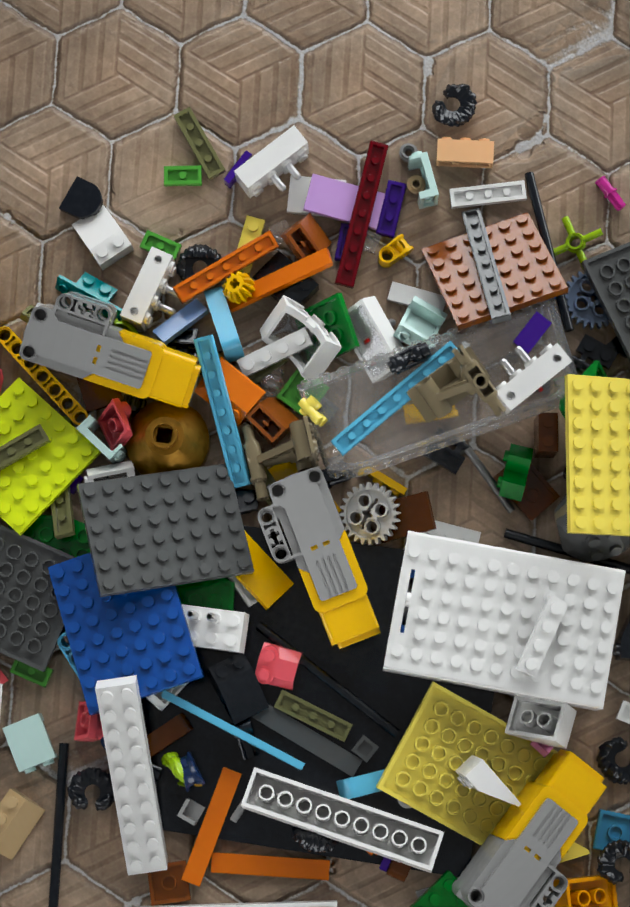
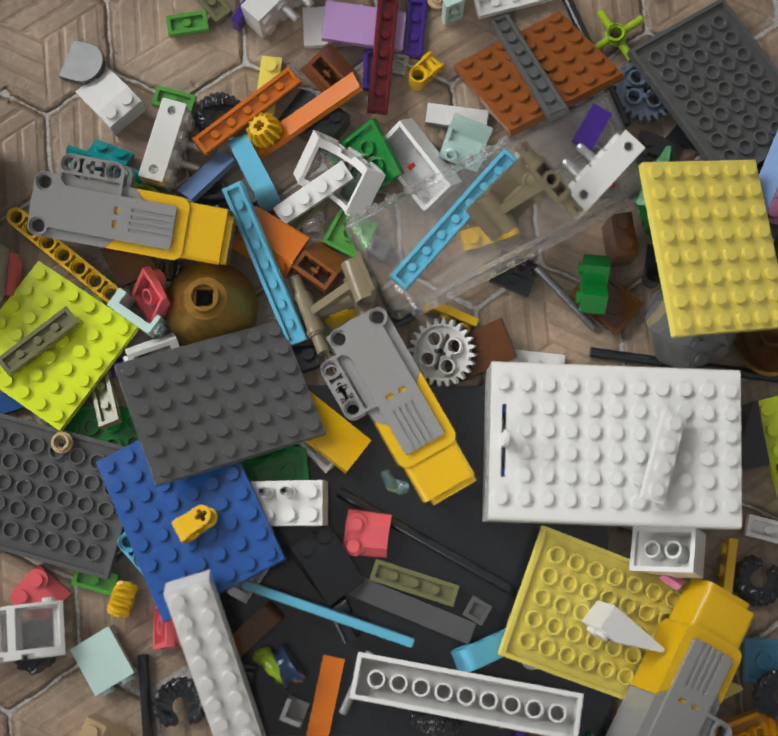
camera: 15 degrees left, 0 degrees up
light yellow plate [298,395,328,427] -> none
black piece [387,342,432,375] -> none
none -> tan plate [51,432,73,454]
none -> yellow gear [107,580,138,619]
none -> yellow piece [171,505,218,544]
none -> clear light blue arm [380,469,409,495]
none -> yellow plate [717,538,738,593]

